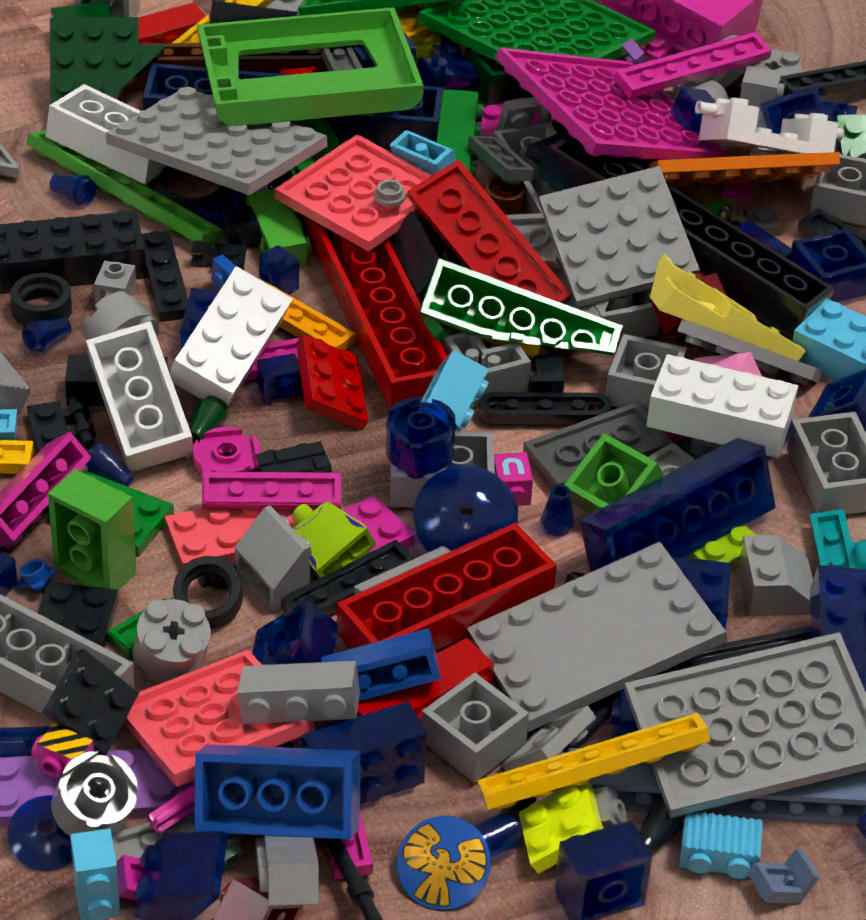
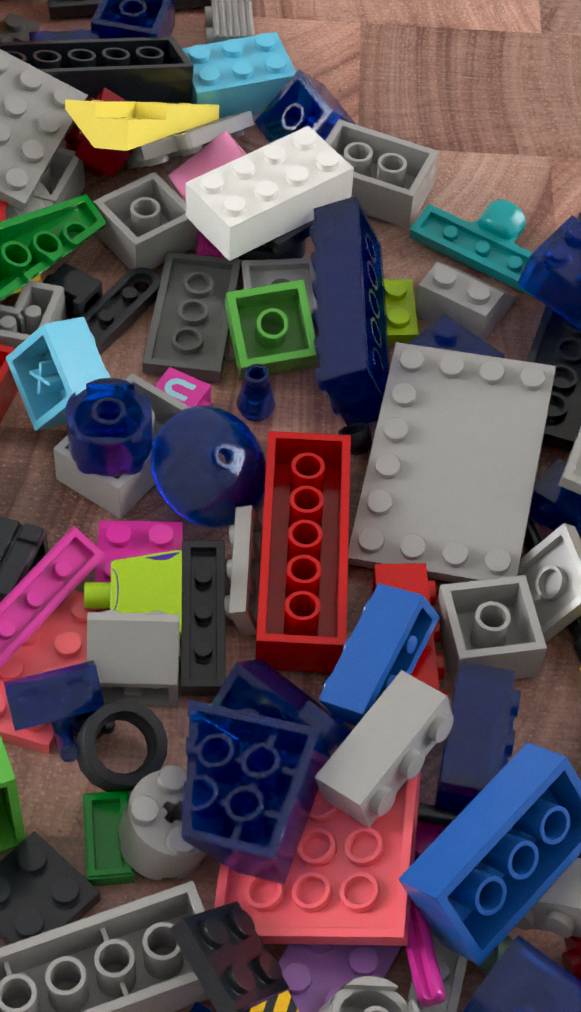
camera: 55 degrees left, 10 degrees up
none -> clear blue plate [3,660,104,762]
none -> clear blue wedge [181,699,330,884]

